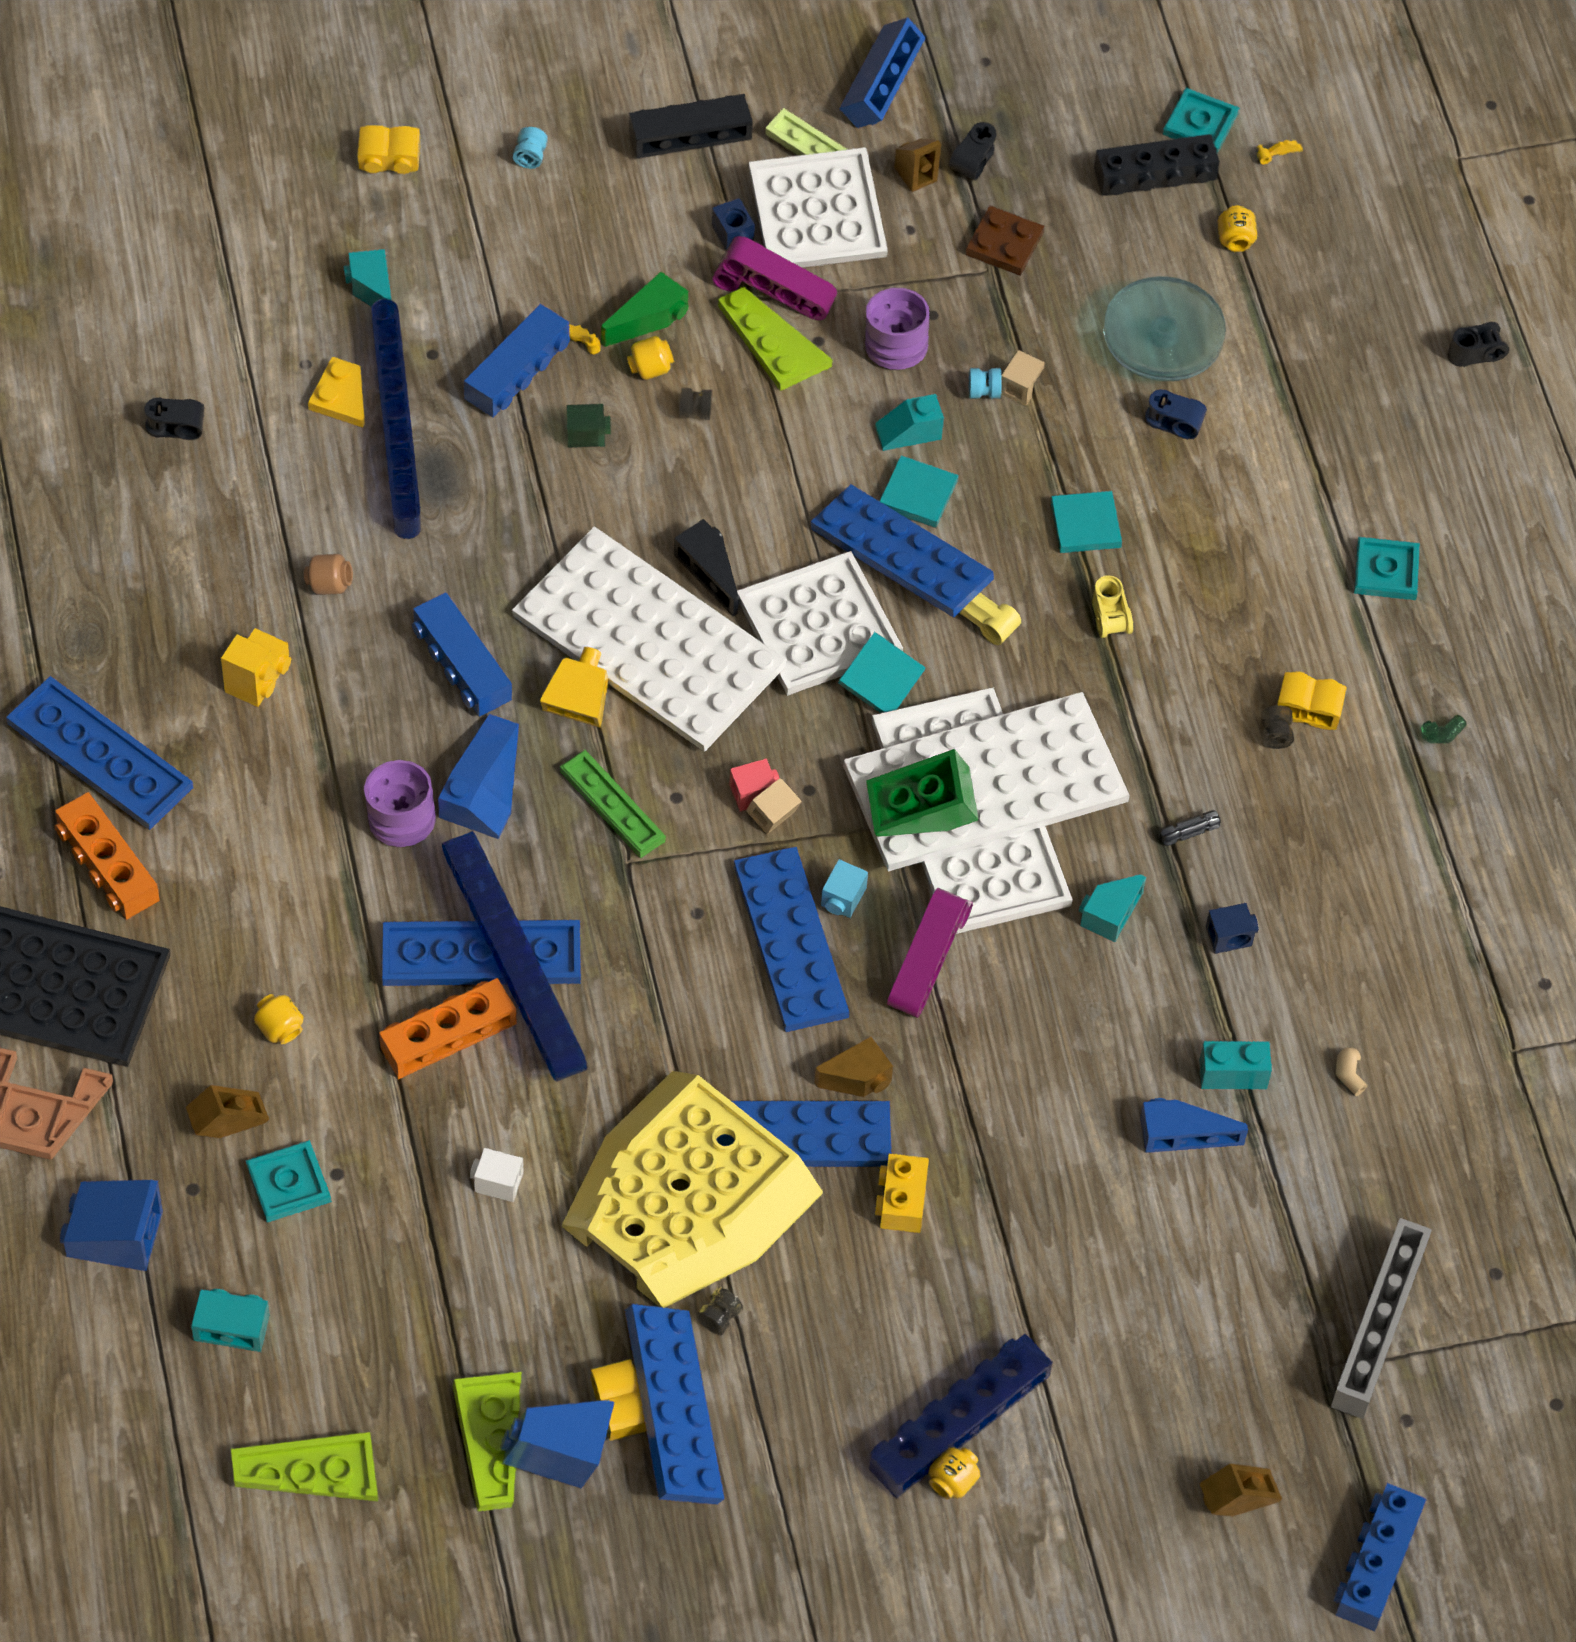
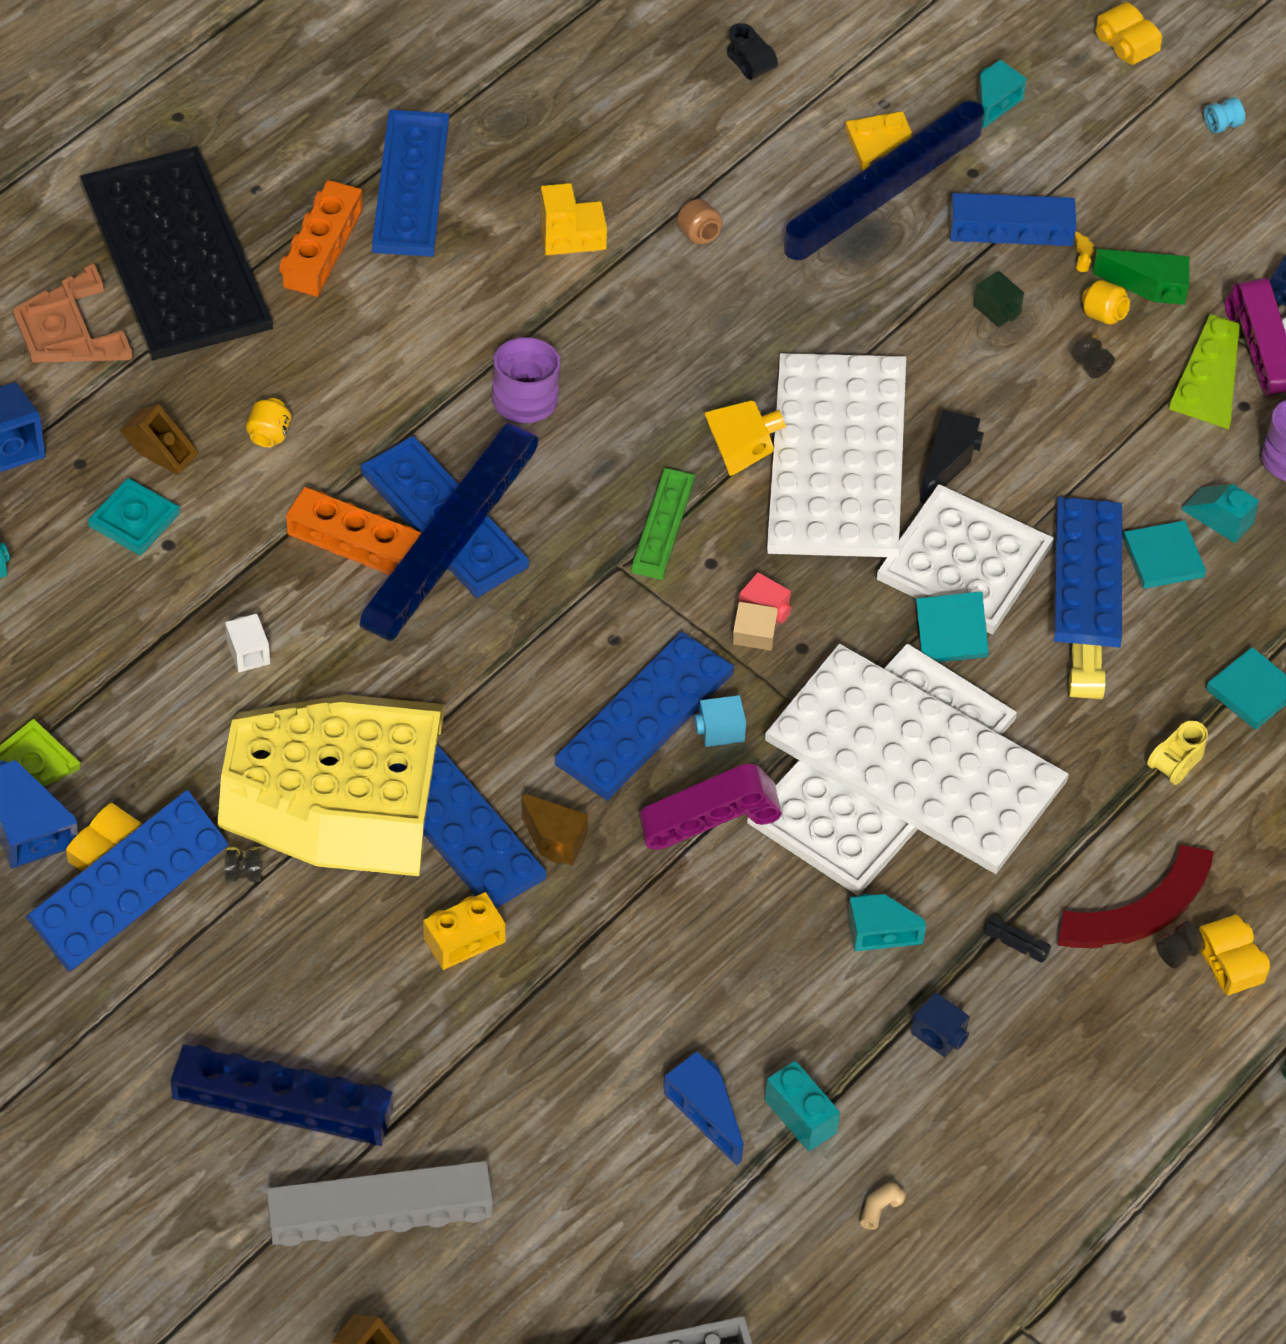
camera: 55 degrees right, 5 degrees down
blue brick [412,592,512,717] -> none
blue wedge [438,714,519,839] -> none
green slope [866,749,979,837] -> none
yellow head [928,1447,980,1500] -> none
none -> light grey brick [266,1161,493,1246]
none -> dark red tile [1057,845,1214,948]

